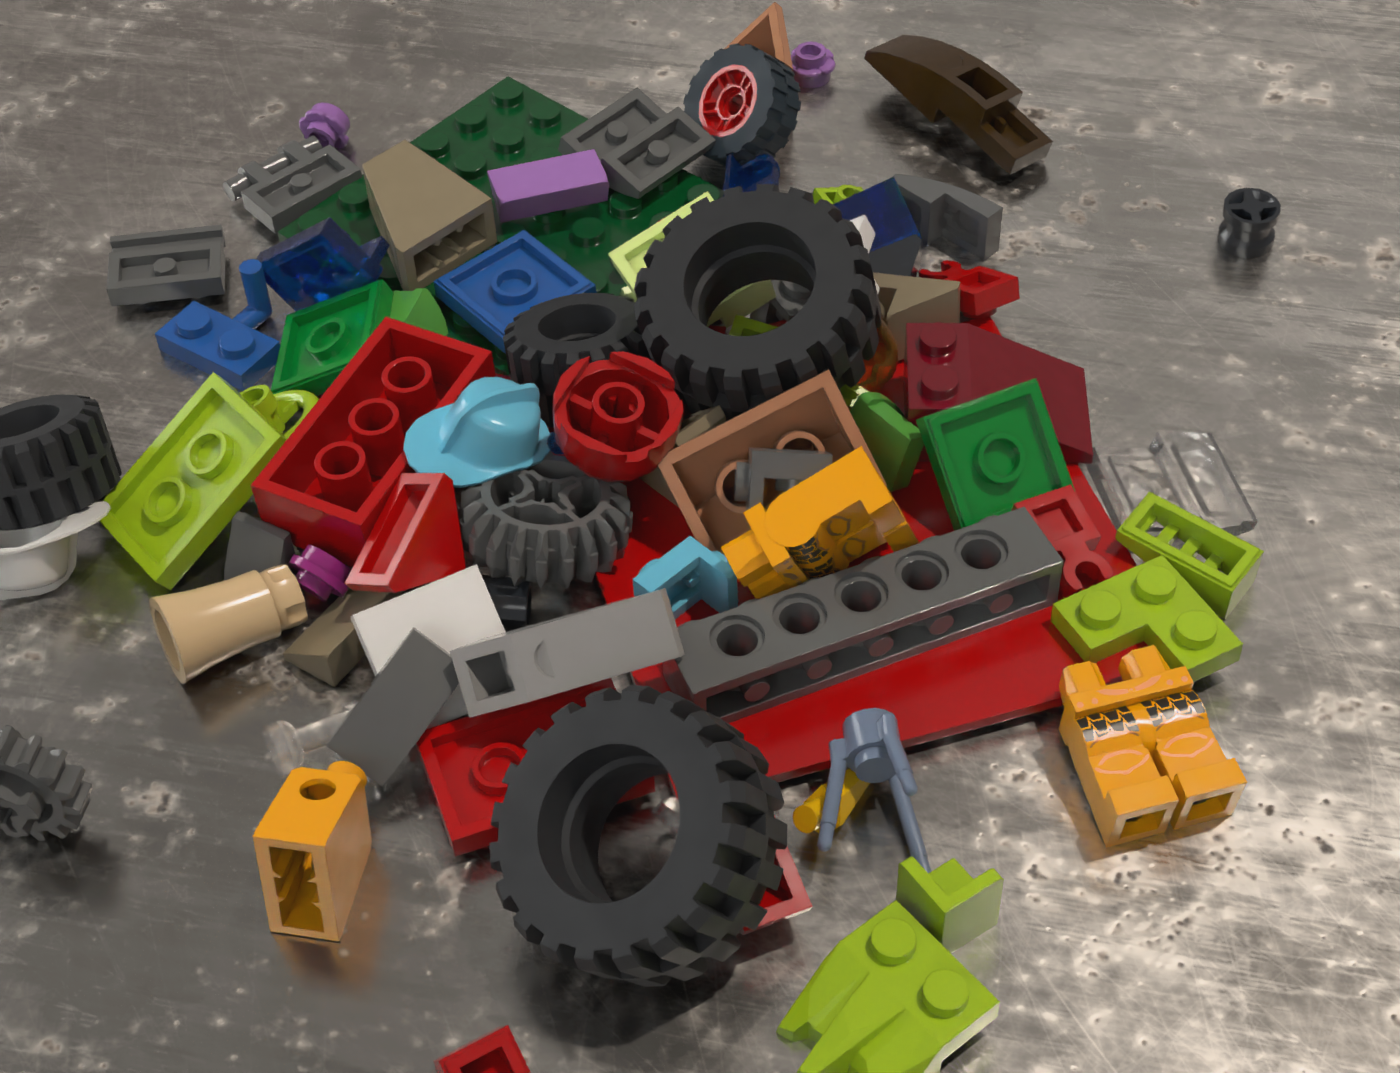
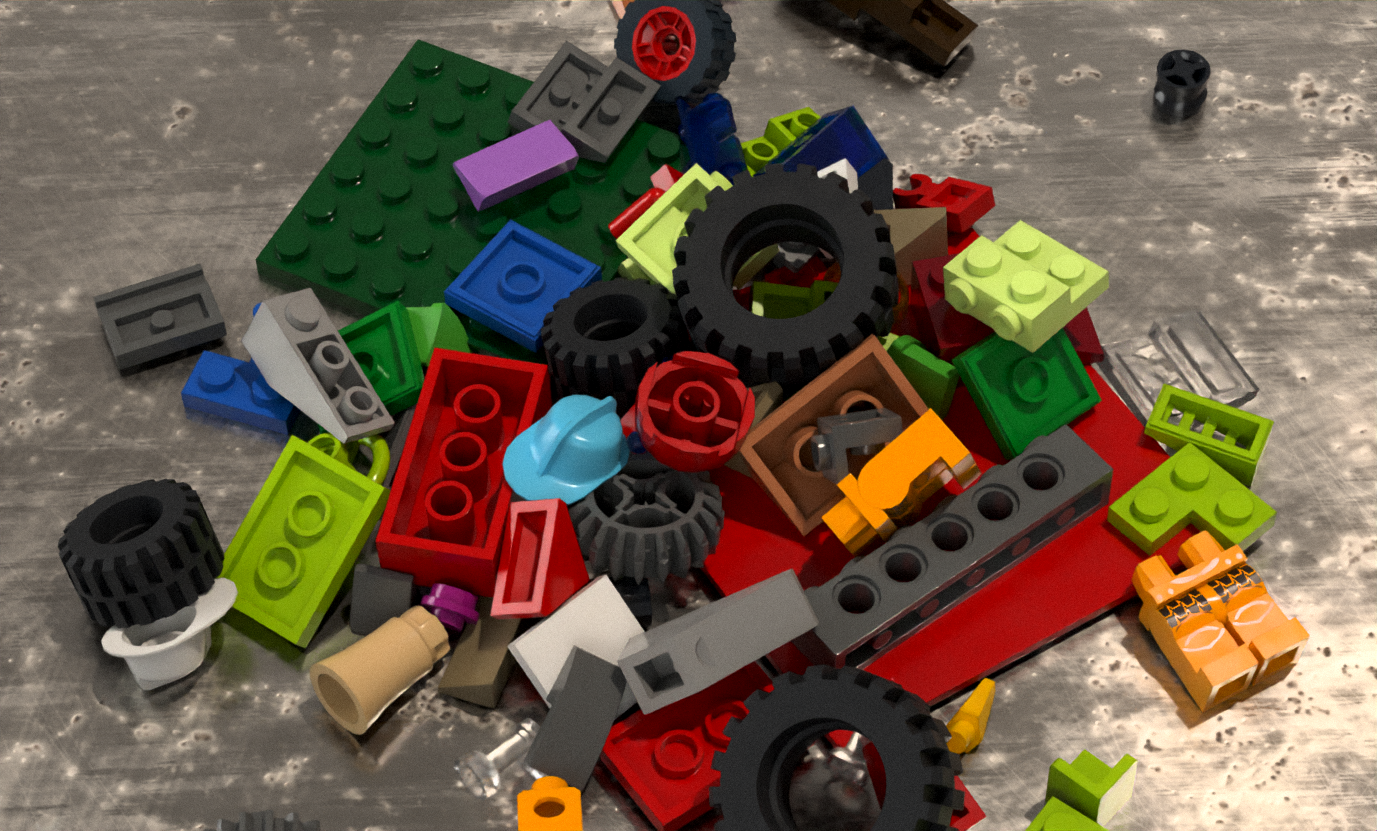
camera: 15 degrees left, 5 degrees up
dark grey plate [223,136,362,234] -> none
clear blue bracket [256,217,390,311] -> none
medium lavender plate [299,103,350,149] -> none
dark tan slope [362,139,497,291] -> none
medium azure bracket [633,536,738,619] -> none
sand blue plant [817,708,931,873] -> none
dark grey slope [887,174,1003,261] -> none
red plate [1011,484,1113,598] -> none
none -> light grey slope [241,288,395,444]
none -> yellowish green plate [943,220,1109,353]

